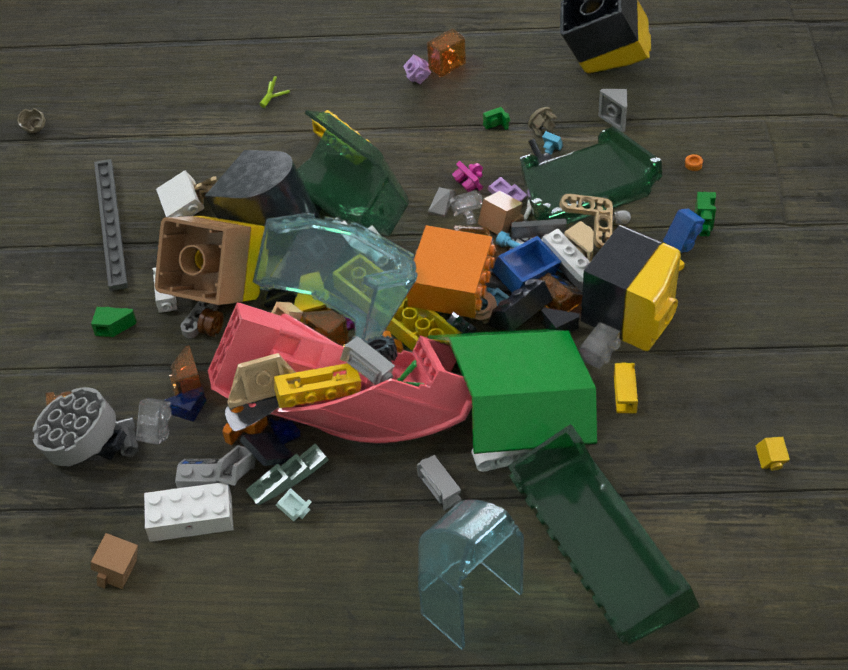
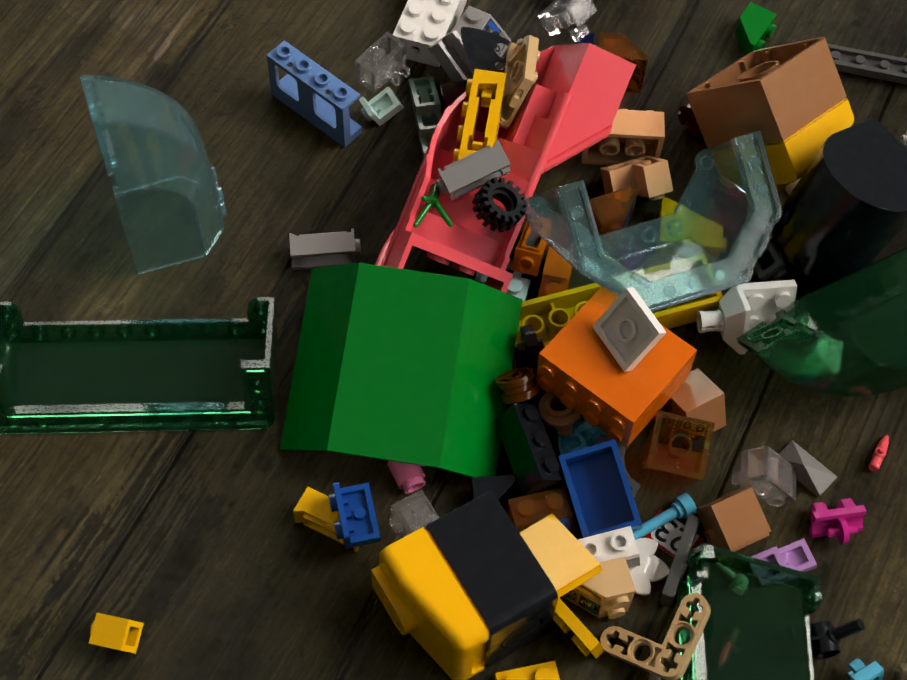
camera: 110 degrees right, 10 degrees up
none -> medium blue window [266,40,362,148]
none -> blue bracket [328,482,381,549]
none -> clear brick [354,31,410,93]
none -> reddish brown wheel [495,367,540,404]
none -> yellow tile [520,514,603,598]
none -> white tile [592,287,667,372]
none -> coral helmet [869,435,889,472]

